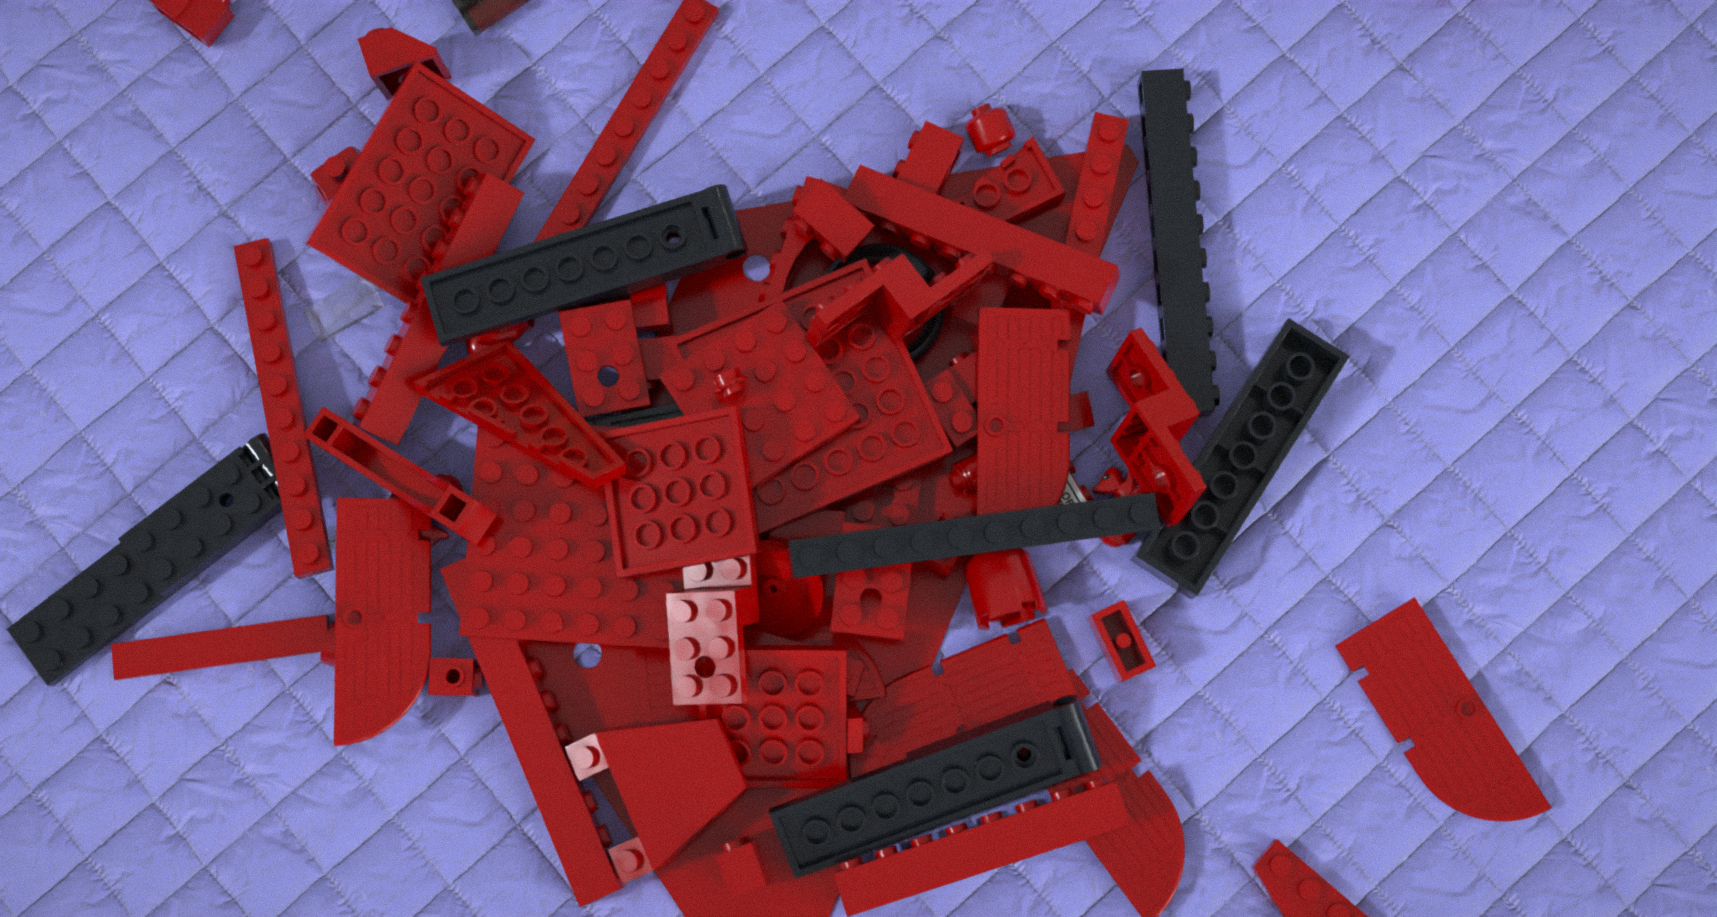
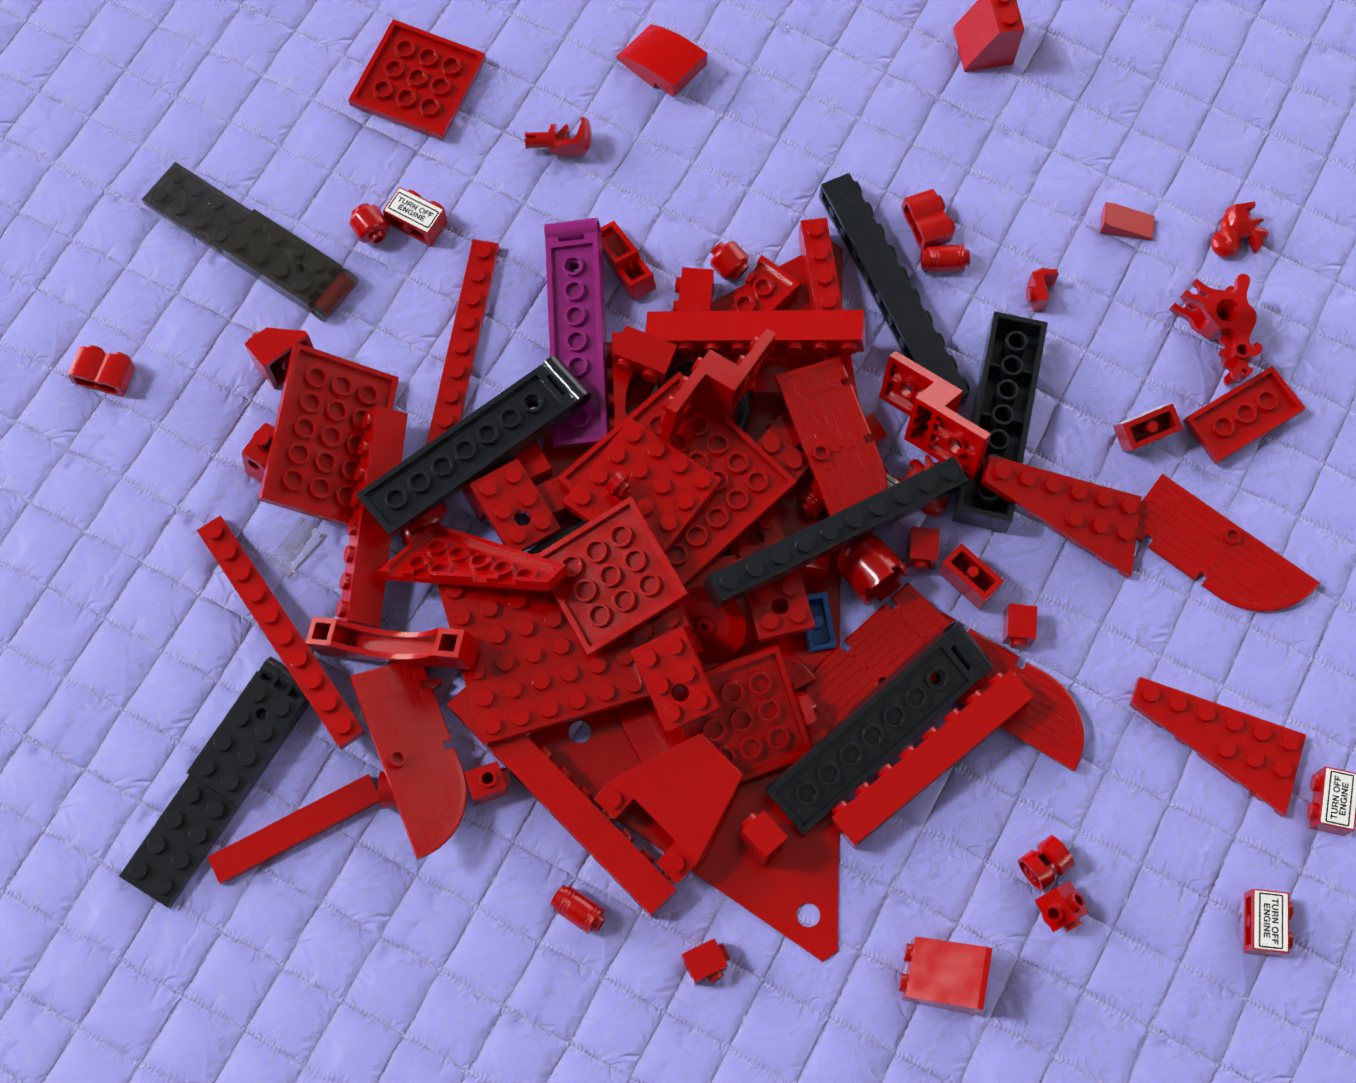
camera: 25 degrees left, 10 degrees down
none -> magenta hinge [544,217,609,449]
none -> red head [550,885,606,934]
none -> red slope [600,221,657,301]
none -> blue slope [804,591,837,652]
none -> red brick [902,189,955,250]
none -> red brick [906,526,940,572]
none -> red head [920,245,970,273]
none -> red wing [981,455,1142,578]
none -> red brick [1002,603,1037,649]
none -> red bracket [1026,268,1059,312]
none -> slope [1100,202,1155,241]
none -> red brick [1113,403,1183,451]
none -> red animal [1169,273,1263,386]
none -> red plate [1183,366,1306,465]
none -> red animal [1211,201,1269,258]

